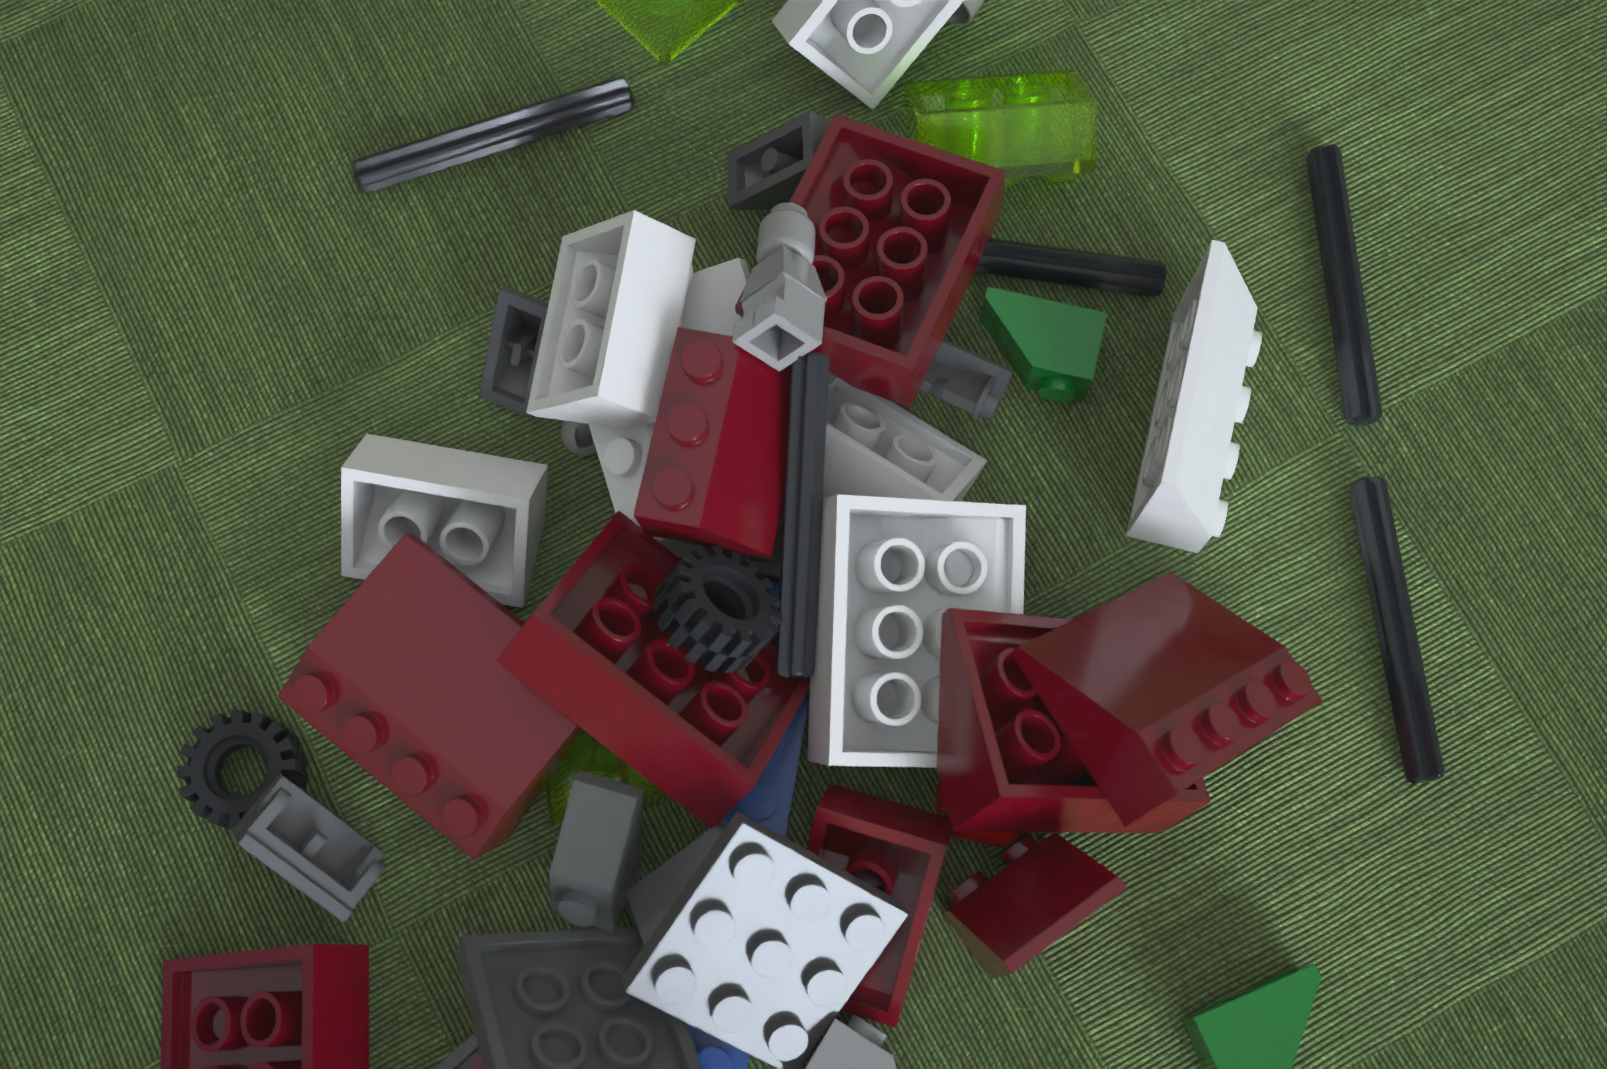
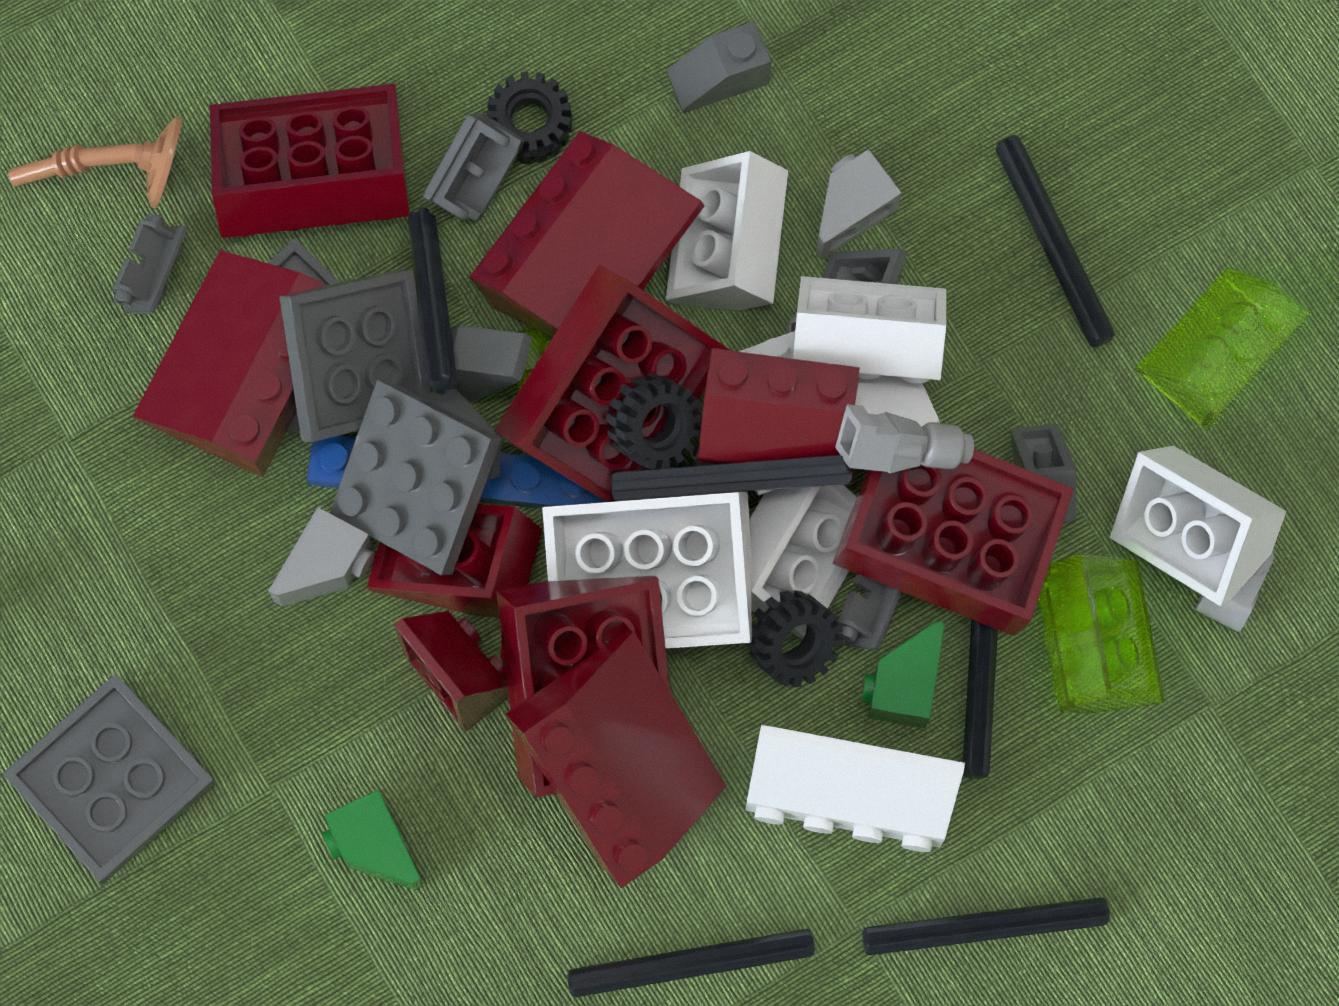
camera: 85 degrees right, 0 degrees up
none -> black axle [408,207,457,394]
none -> dark grey slope [666,21,771,114]
none -> black tyre [746,590,843,687]
none -> light grey slope [816,149,902,260]

